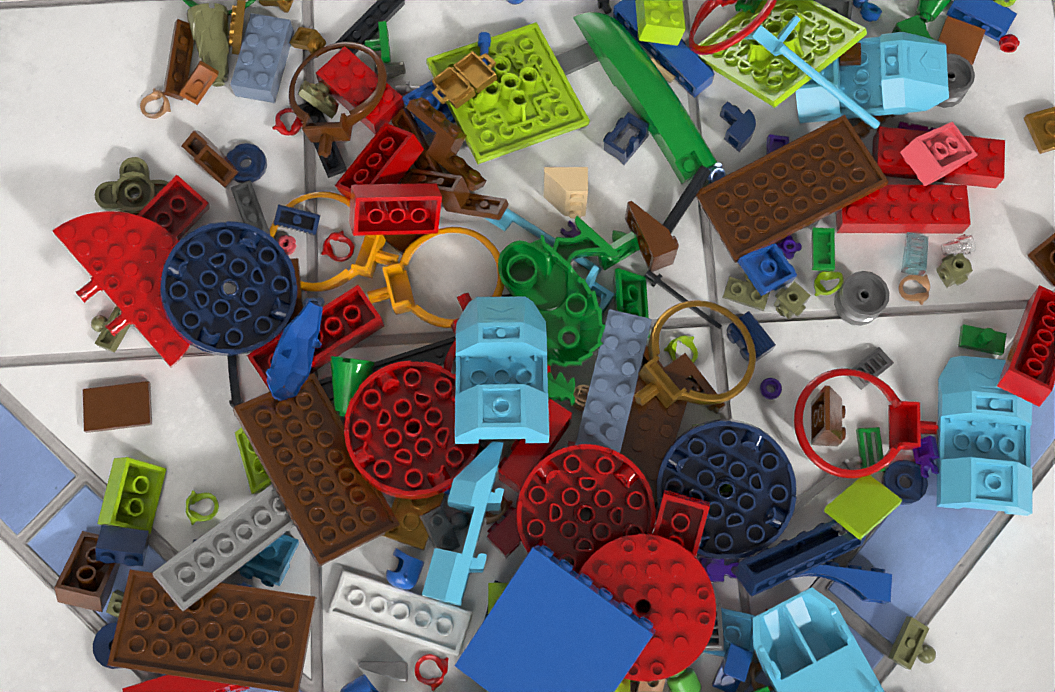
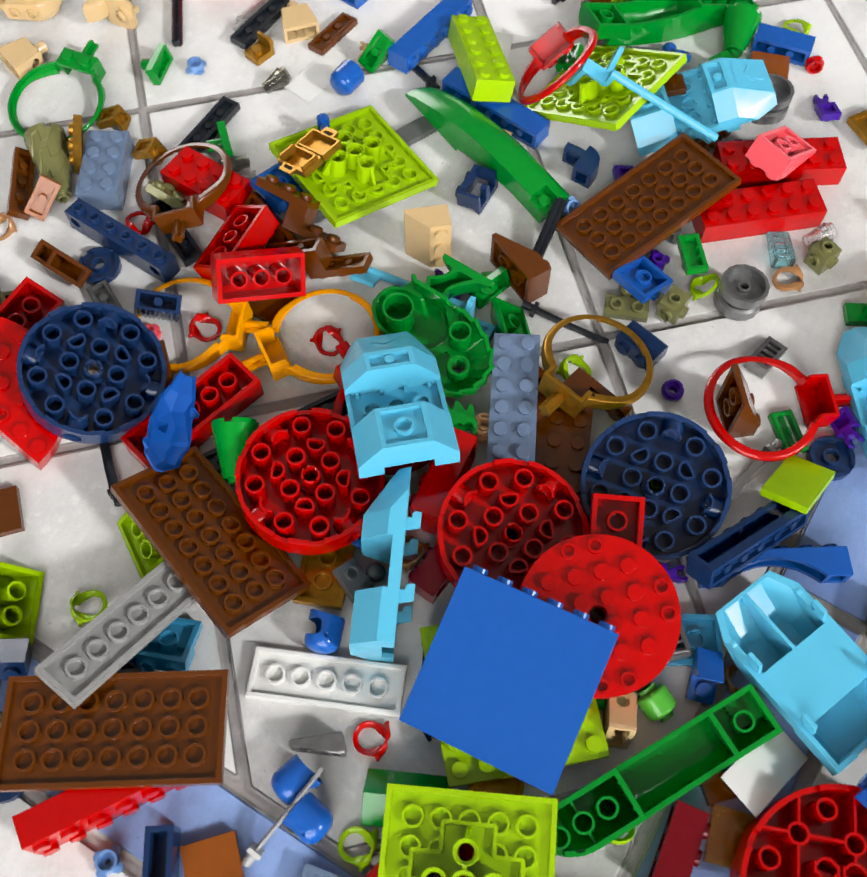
camera: 10 degrees left, 10 degrees down
none -> dark blue piece [64,198,180,283]
none -> red piece [309,325,344,357]
none -> dark purple plate [812,94,842,122]

